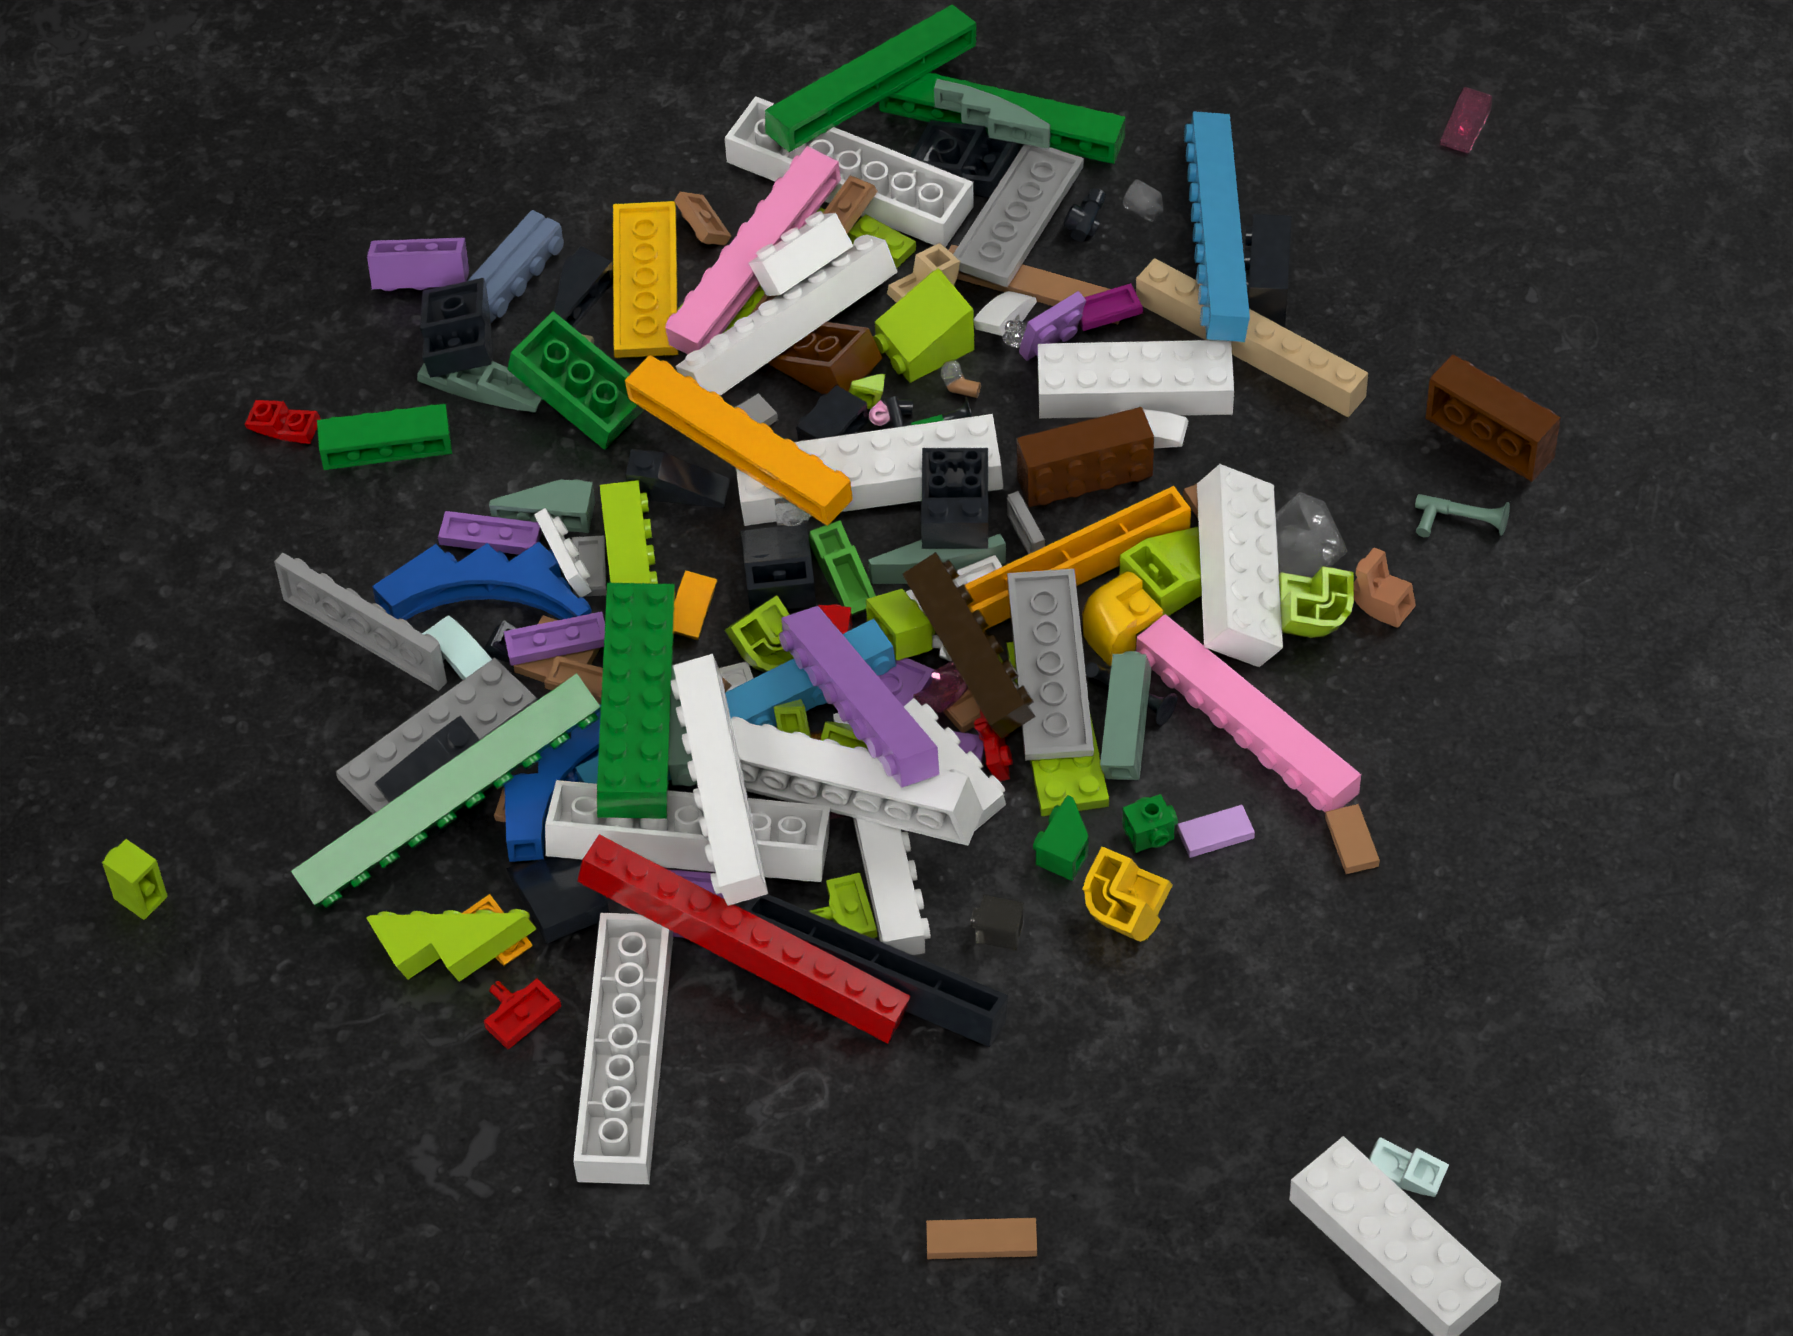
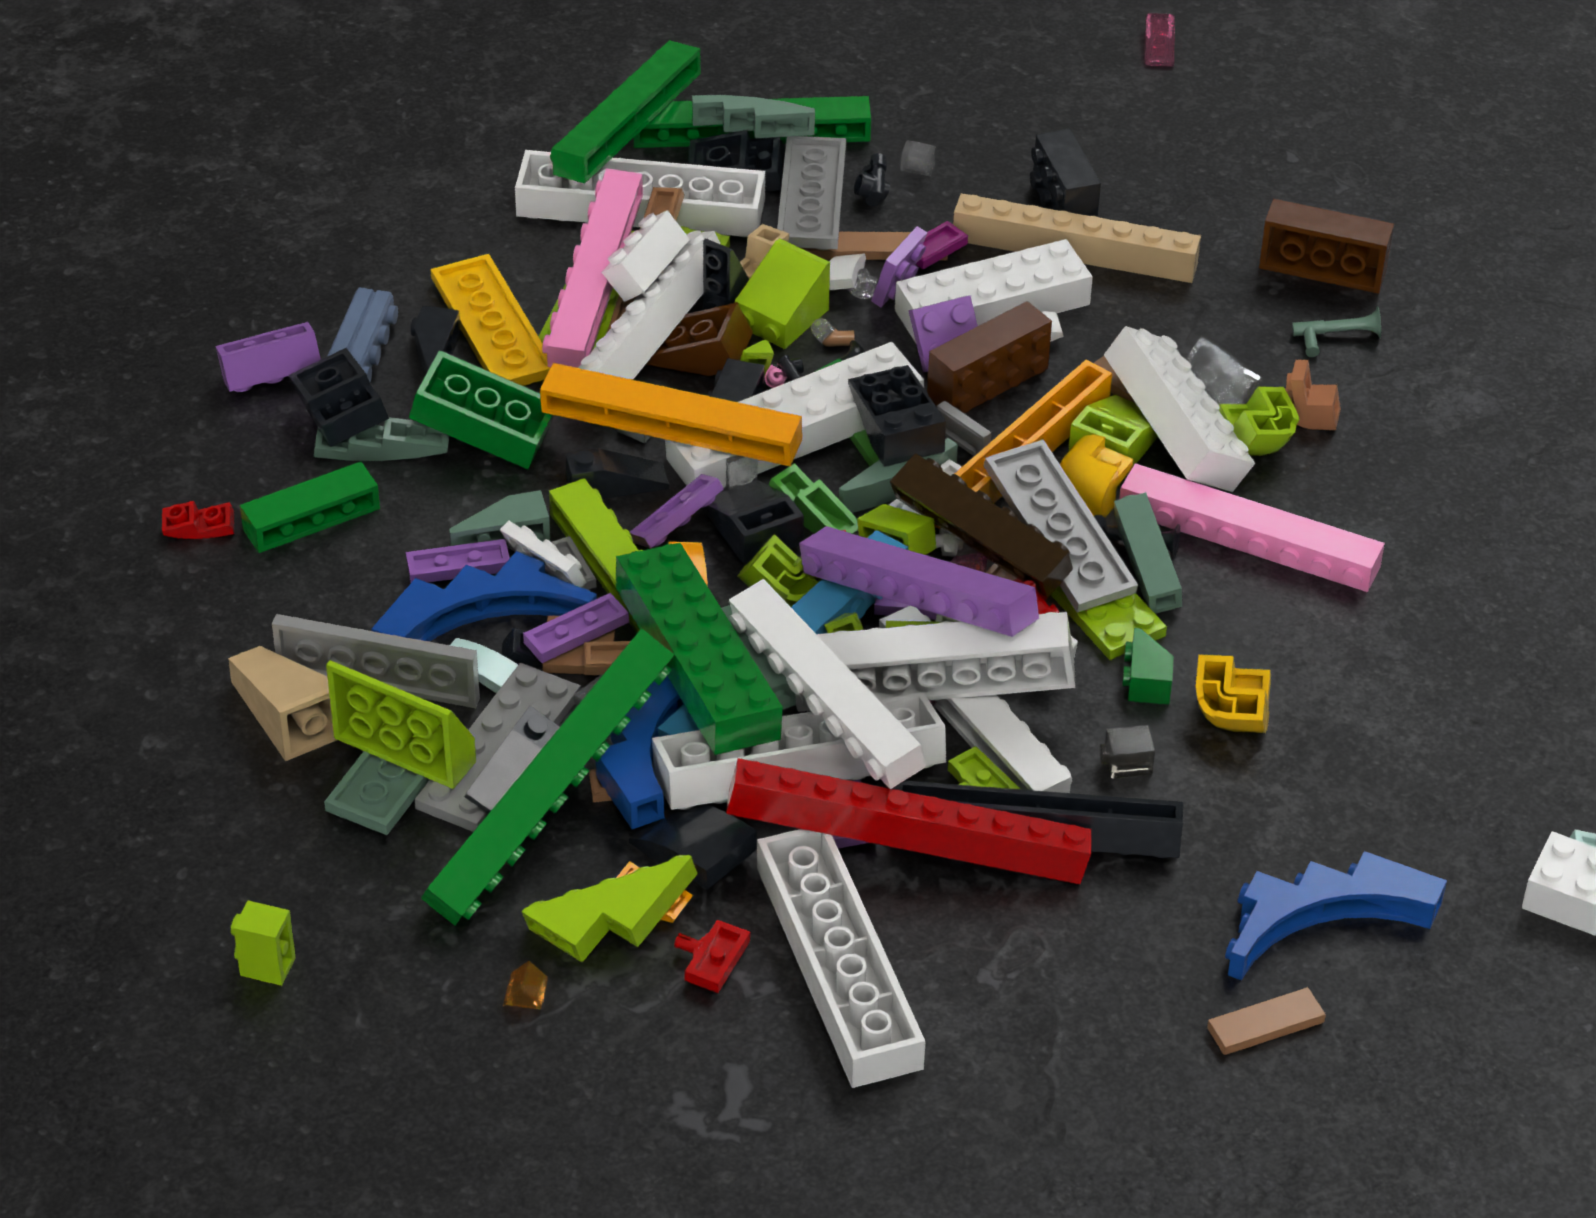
camera: 25 degrees left, 10 degrees down
medium nougat plate [674,192,731,245] -> none
green brick [1122,794,1178,853] -> none
lavender tile [1177,805,1255,858] -> none
dark azure brick [1184,112,1250,342] -> none
medium nougat tile [1325,804,1380,874] -> none
none -> tan slope [228,646,337,761]
none -> sand green plate [324,751,430,835]
none -> lime slope [326,660,476,789]
none -> clear orange slope [504,961,548,1009]
none -> medium lavender plate [629,474,724,548]
none -> black slope [703,238,749,310]
none -> medium lavender plate [908,295,978,372]
none -> arch [1225,851,1447,980]

